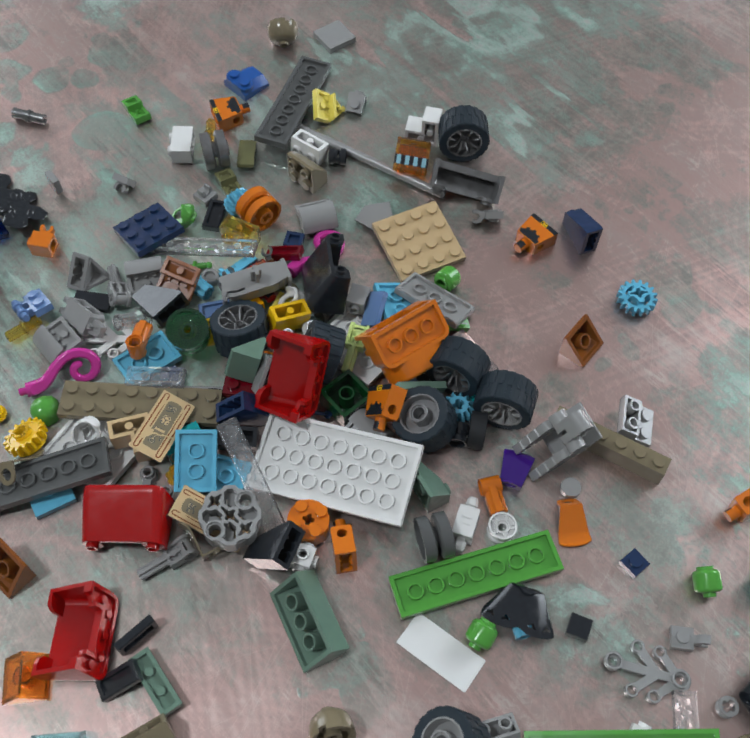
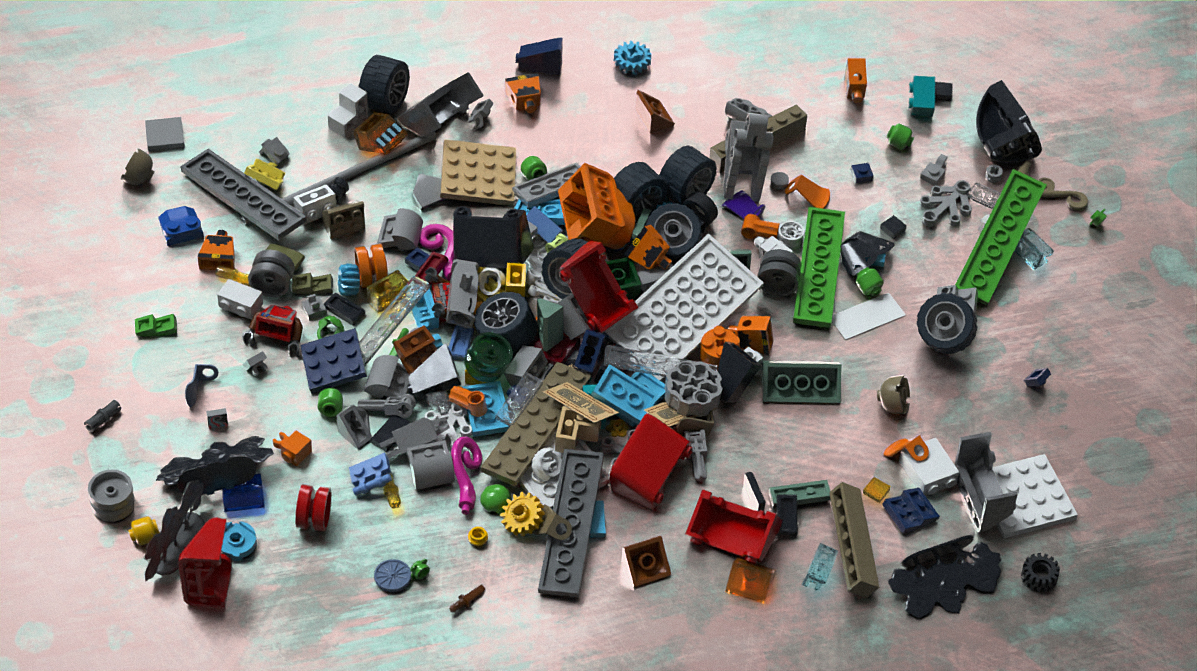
camera: 65 degrees left, 10 degrees down
none -> sand blue piece [185,364,219,408]
none -> torso [242,305,303,357]
none -> bright green head [317,388,343,417]
none -> light grey brick [504,345,548,389]

